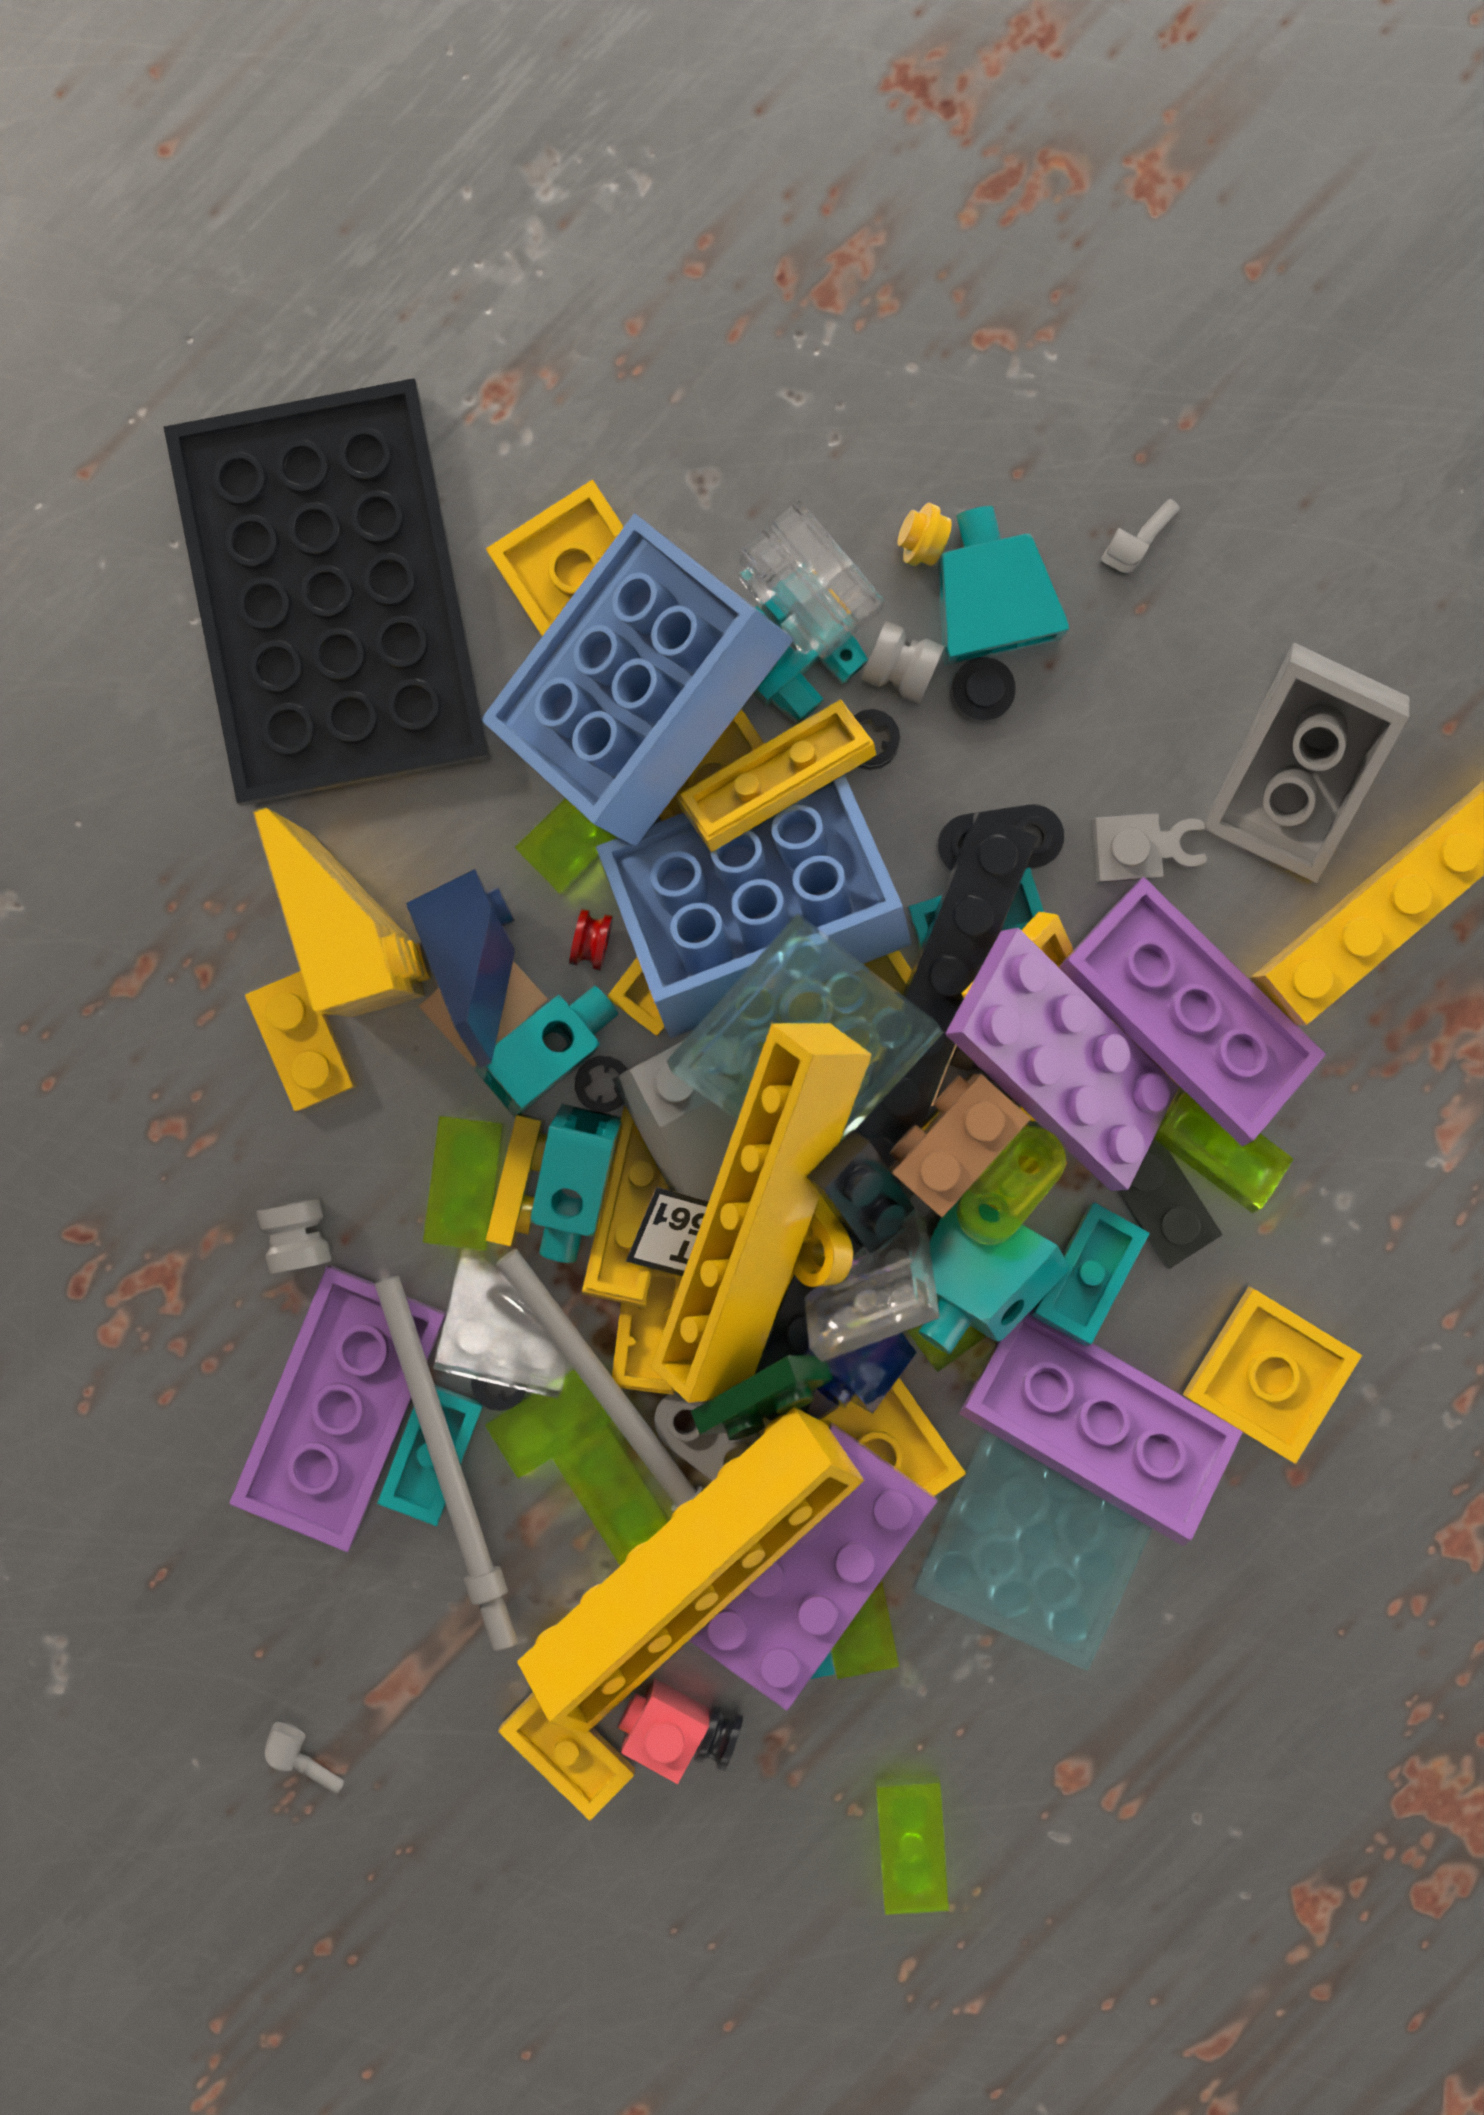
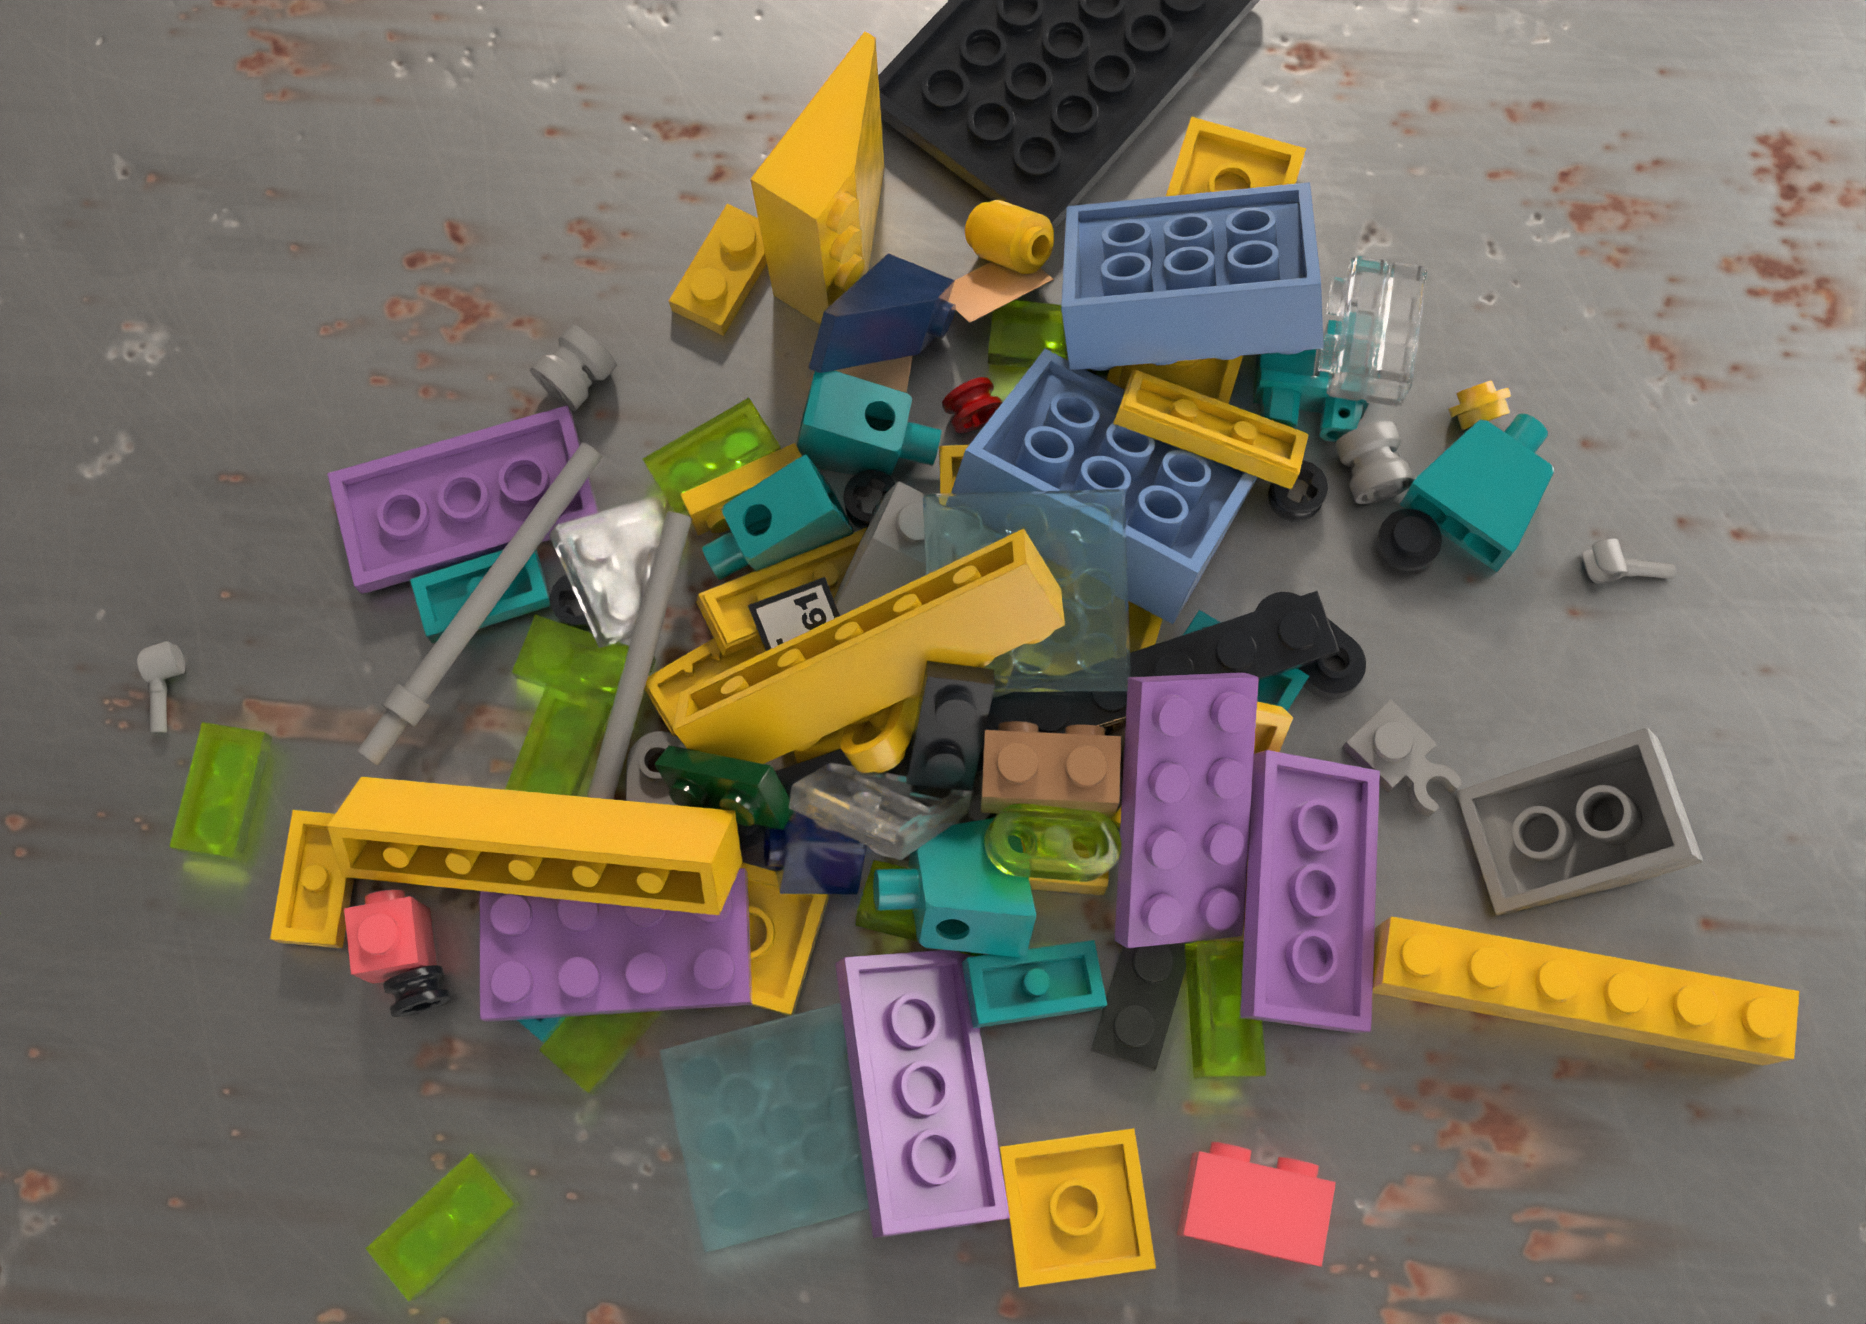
camera: 55 degrees right, 15 degrees down
none -> clear neon green plate [169,722,272,862]
none -> light nougat sticker [948,262,1054,323]
none -> yellow brick [965,200,1054,274]
none -> coral brick [1177,1142,1336,1267]

